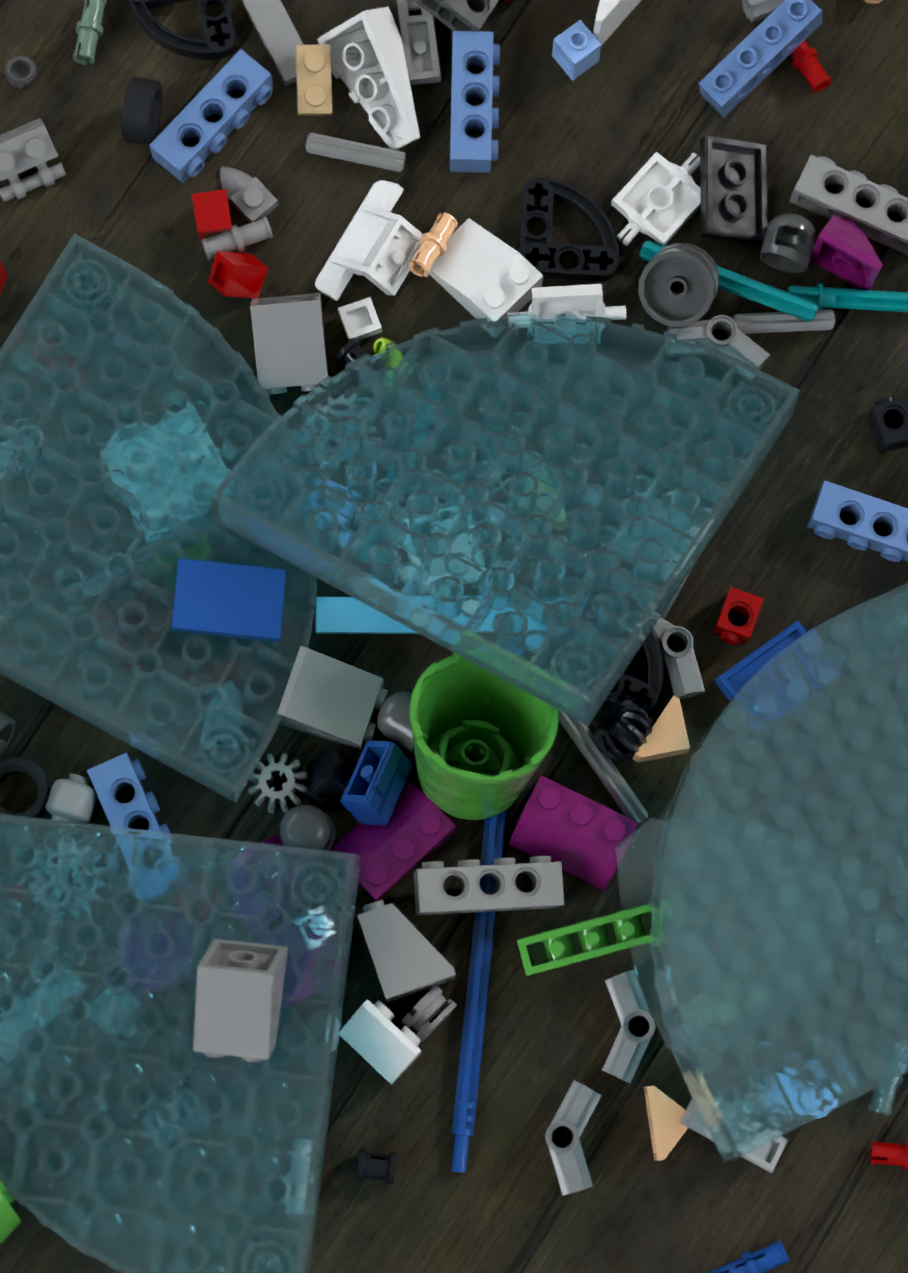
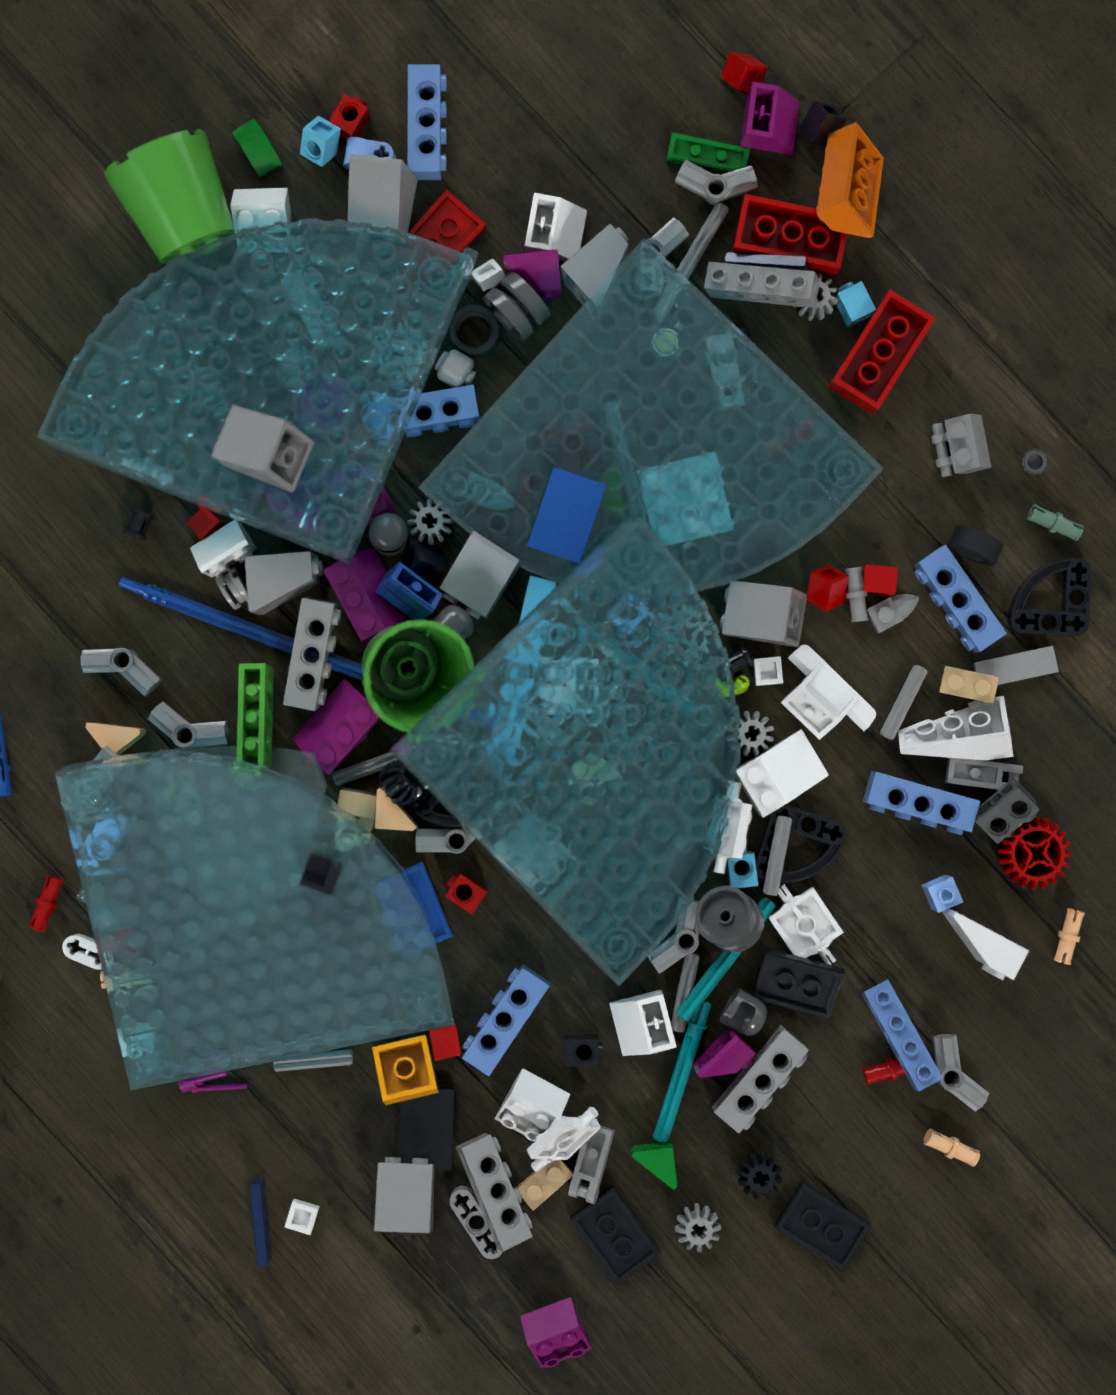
camera: 105 degrees right, 10 degrees up
light nougat pin [409,213,458,277] -> none
none -> red panel [186,502,226,540]
none -> black panel [300,853,343,896]
none -> tan piece [335,788,377,847]
none -> white slope [609,989,676,1056]
none -> medium azure brick [726,848,758,888]
none -> light grey gear [728,711,774,756]
none -> light grey axle [763,816,792,896]

